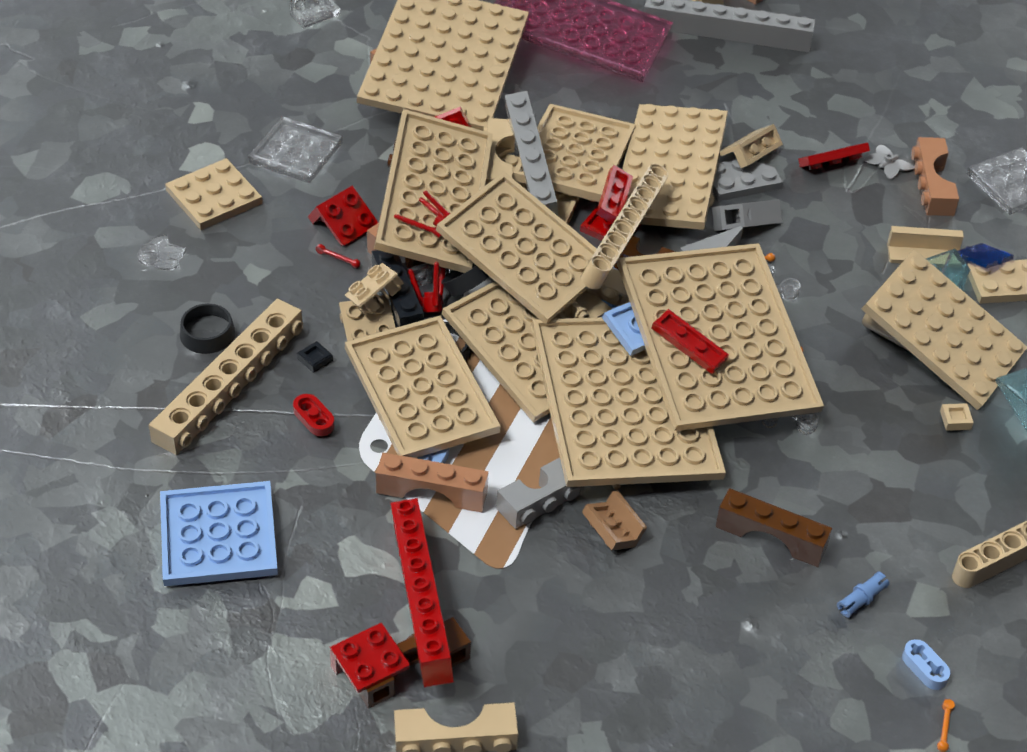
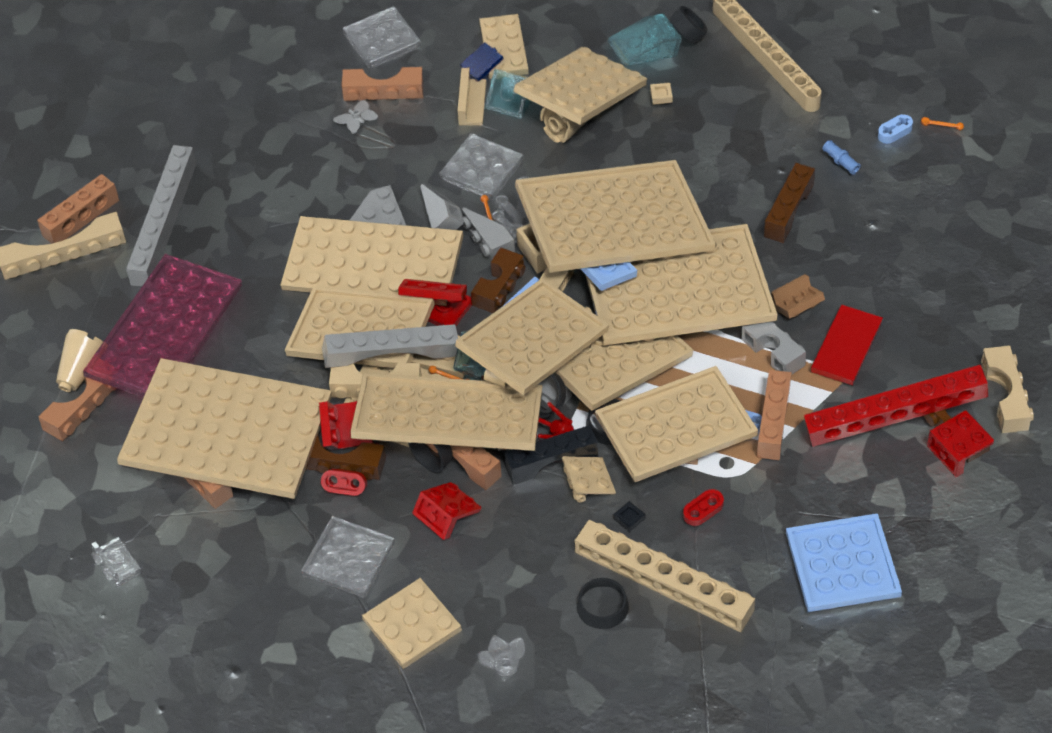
camera: 85 degrees left, 5 degrees up
red hinge [315,244,361,268] -> none
tan hinge [345,263,403,316] -> none
red plant [394,191,451,238] -> none
tan beam [581,163,669,289] -> none
red tile [651,309,729,374] -> none
tan panel [719,124,783,168] -> none
red plate [798,142,870,170] -> none
none -> red plate [321,468,367,496]
none -> clear plate [439,134,524,200]
none -> red tile [811,304,883,386]

